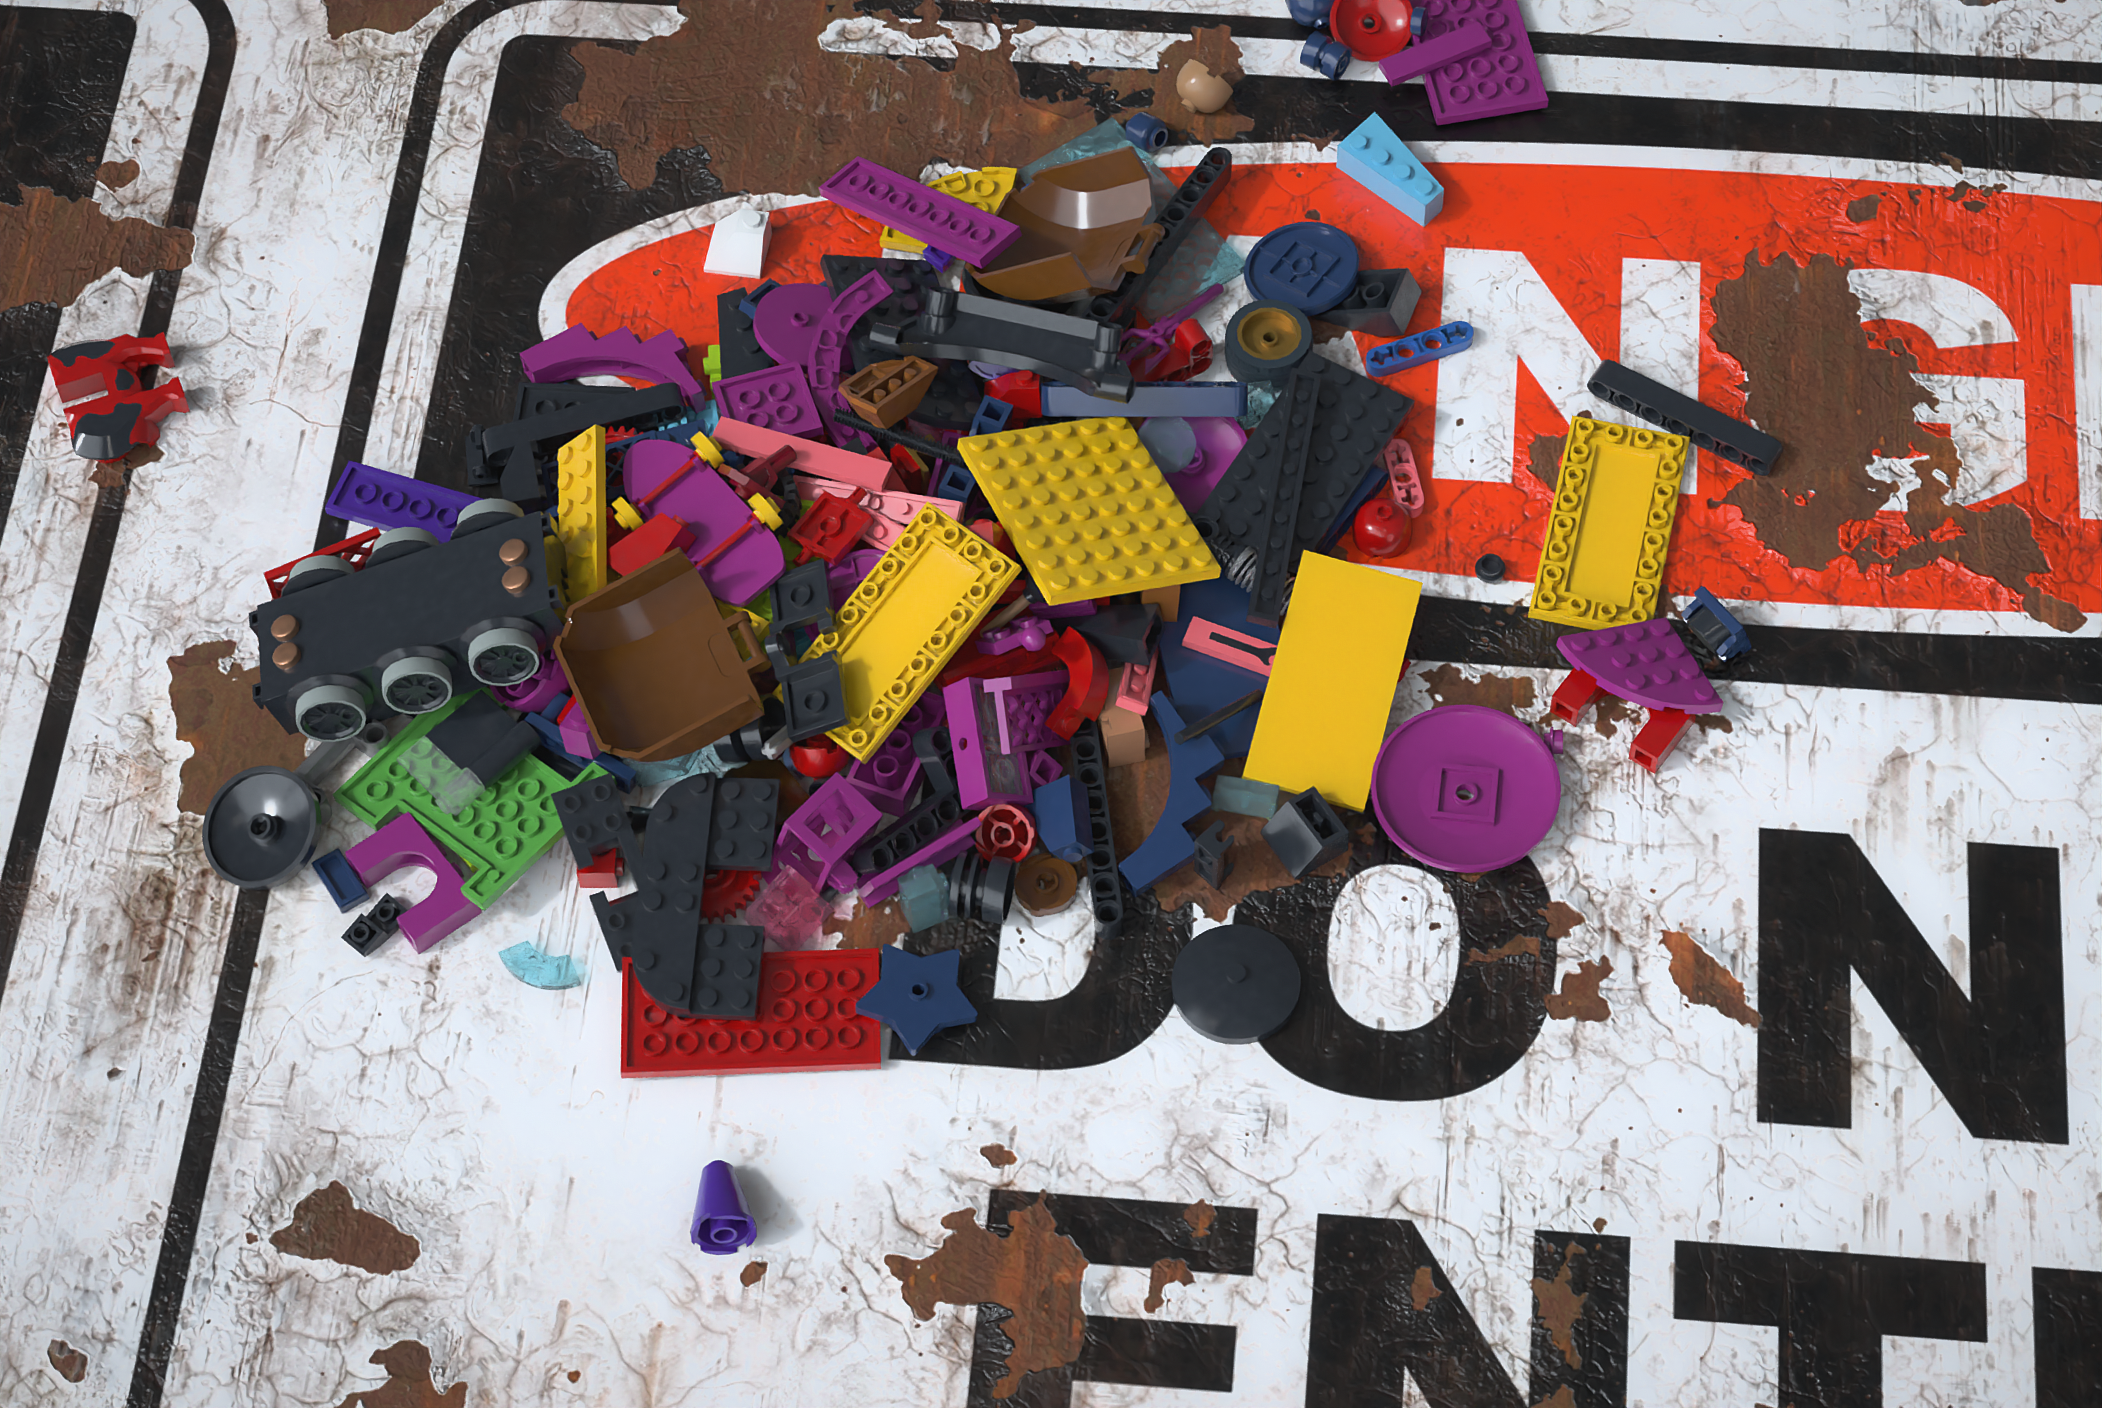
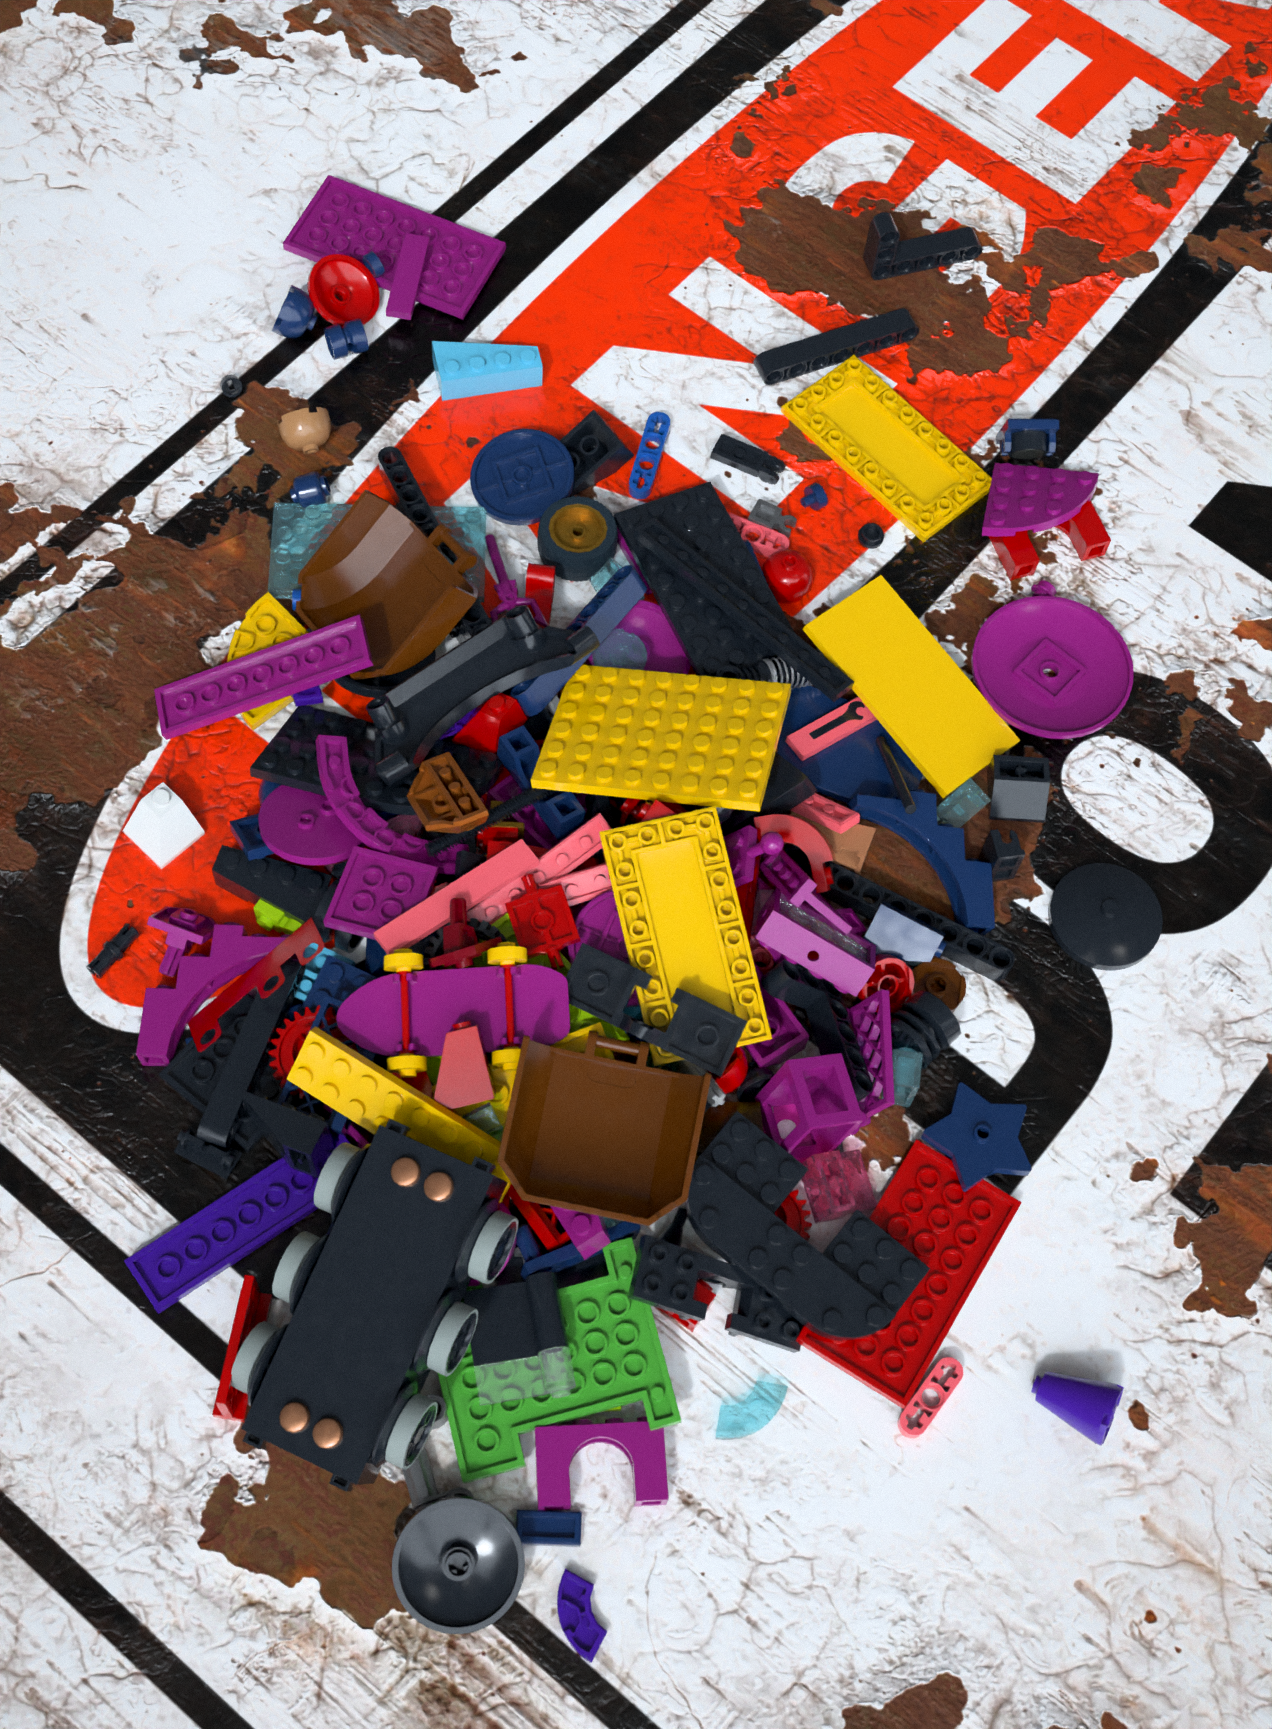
camera: 65 degrees left, 5 degrees up
black slope [341,892,408,957] -> none
none -> black pin [86,923,140,979]
none -> magenta piece [147,906,217,977]
none -> red piece [188,917,325,1052]
none -> black hinge [220,374,242,397]
none -> dark purple tile [557,1568,607,1663]
none -> black hinge [710,434,786,485]
none -> flat silver plate [748,499,797,538]
none -> dark blue tile [800,482,828,511]
none -> black beam [863,212,983,280]
none -> coral beam [897,1357,963,1439]

